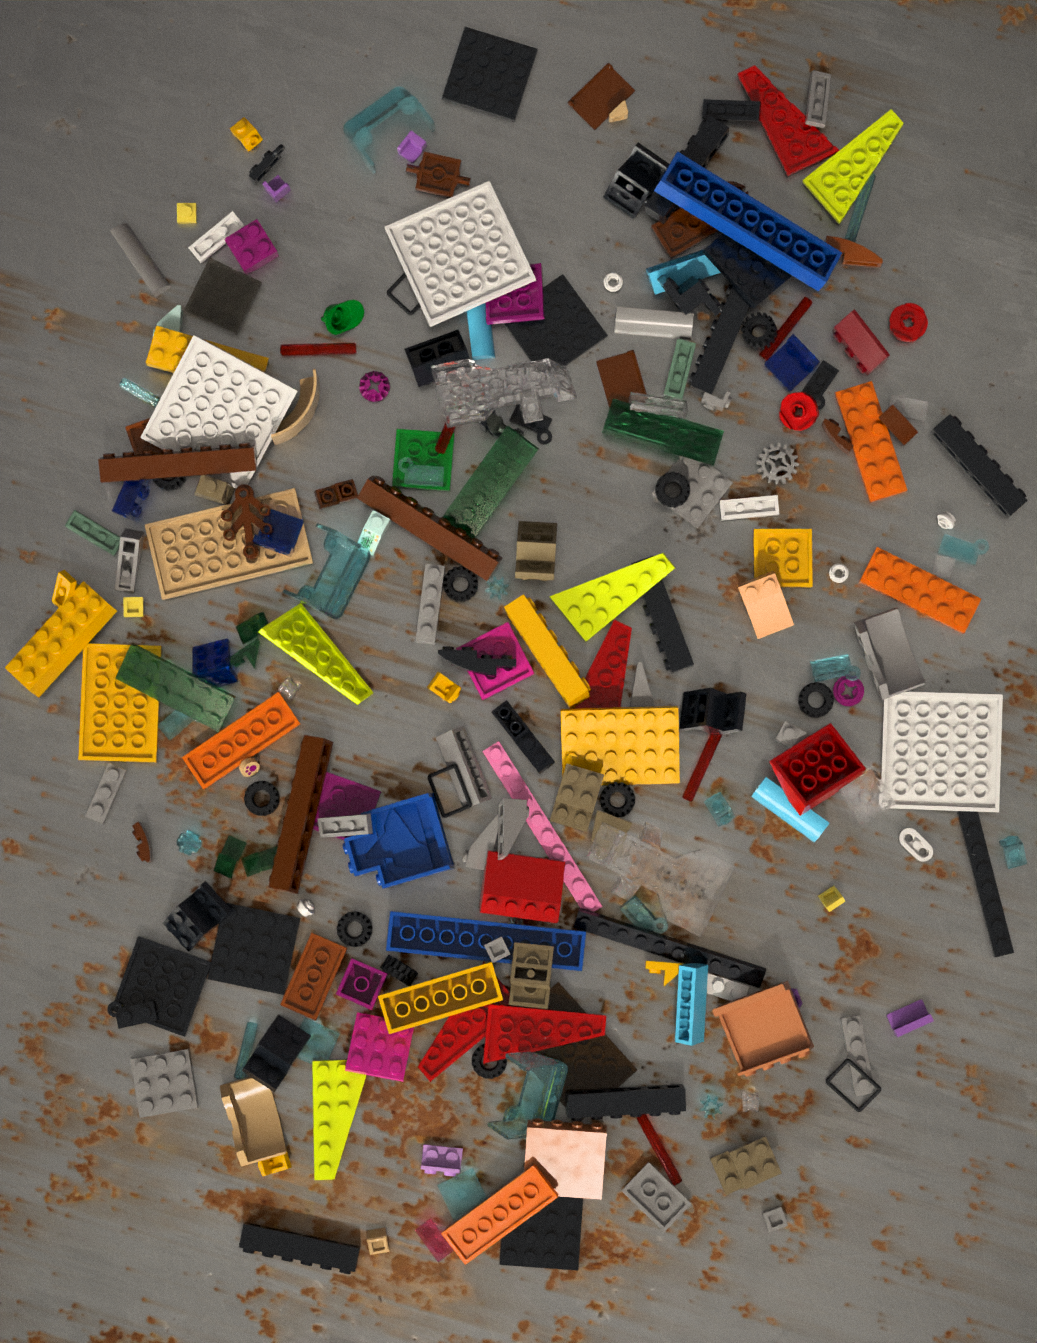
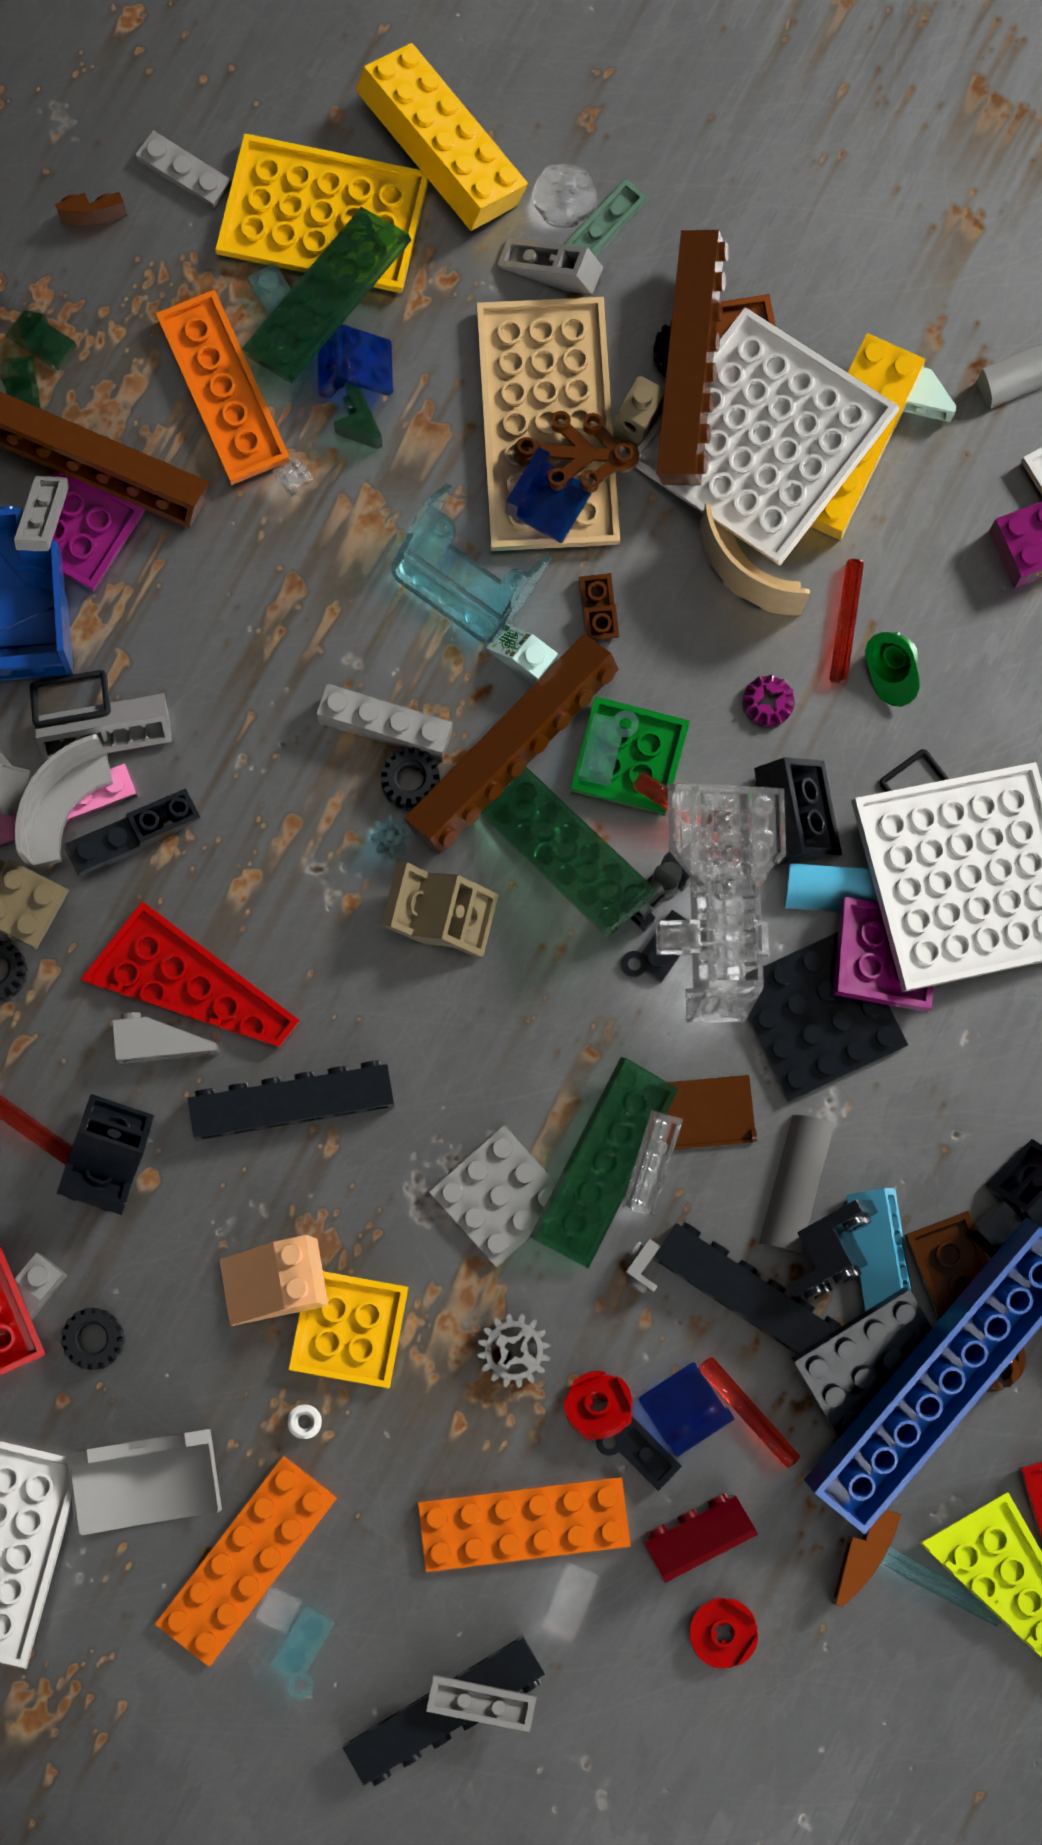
camera: 90 degrees right, 5 degrees down
yellow slope [52,570,79,608] -> none
clear blue bracket [112,479,150,521] -> none
clear light blue axle [119,378,161,408] -> none
light yellow plate [123,597,144,618] -> none
clear light blue gear [177,830,201,856] -> none
clear smoke plate [185,258,262,335] -> none
clear green slope [236,612,268,644] -> none
tan tile [239,758,260,777] -> none
black tyre [244,781,280,816] -> none
neon yellow wing [259,603,374,705] -> none
yellow bracket [427,672,461,703] -> none
black slope [438,646,516,676] -> none
dark pink plate [456,622,534,700] -> none
yellow brick [504,594,591,709] -> none
neon yellow wing [550,553,676,641] -> none
yellow plate [561,706,680,785] -> none
white plate [604,273,623,292] -> none
black tyre [655,472,690,508] -> none
sand green plate [663,339,696,400] -> none
white plate [719,495,779,521] -> none
black tyre [741,312,778,350] -> none
clear light blue hinge [810,654,861,682] -> none
reddish brown slope [821,418,854,455] -> none
magenta gear [833,675,864,707] -> none
reddish brown slope [878,404,918,445] -> none
white plate [937,511,956,529] -> none
none -> light grey panel [15,734,113,869]
none -> light grey plate [426,1675,537,1733]
none -> clear plate [533,164,597,228]

